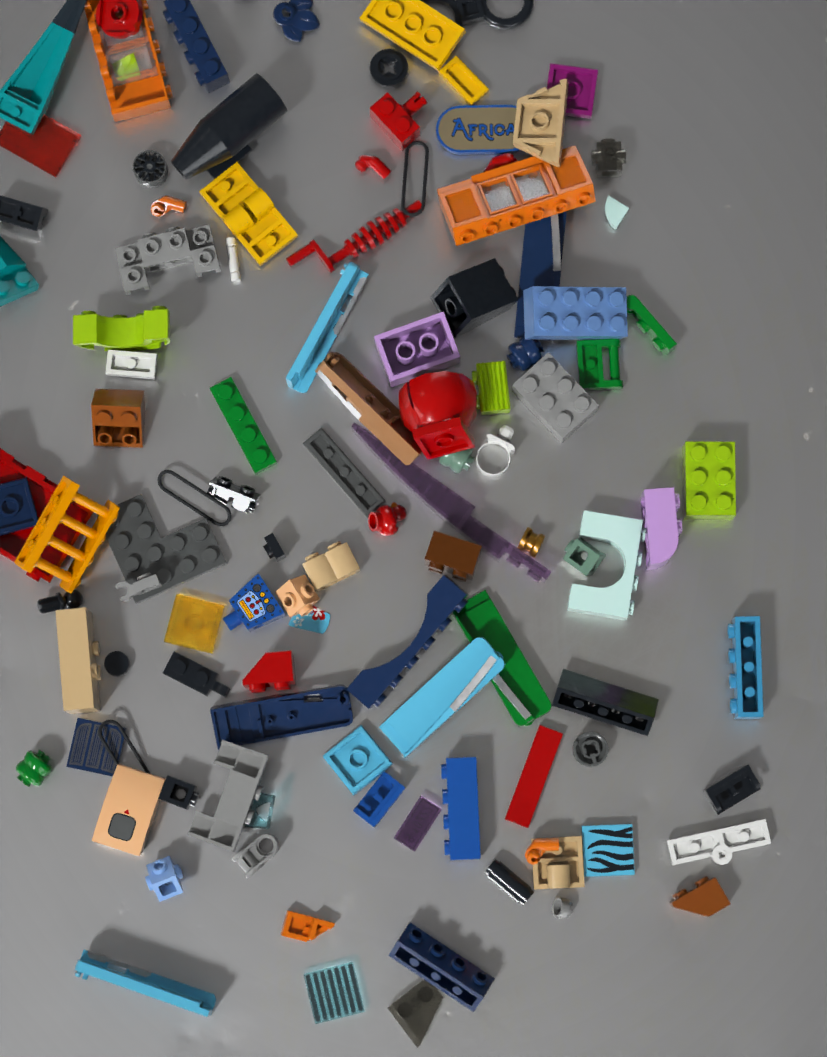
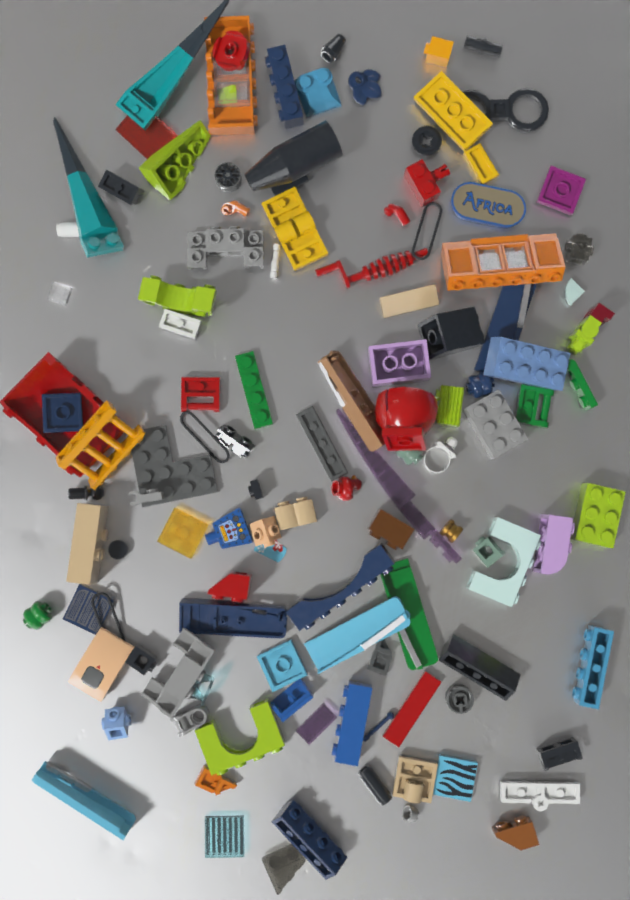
camera: 10 degrees right, 5 degrees up
dark orange slope [91,389,145,448] -> none
black plate [163,651,231,698] -> none
medium azure piece [286,261,369,393] -> none
red arm [483,153,518,172] -> none
tan wing [513,79,569,167] -> none
orange arm [525,838,559,865] -> none
none -> lime wedge [139,120,211,200]
none -> red plate [181,377,220,412]
none -> lime arch [195,698,285,776]
none -> dark azure slope [294,68,341,118]
none -> dark blue hinge [363,712,394,742]
none -> dark grey slope [367,639,392,676]
none -> tan slope [379,284,439,318]
none -> lime hips [566,303,615,355]

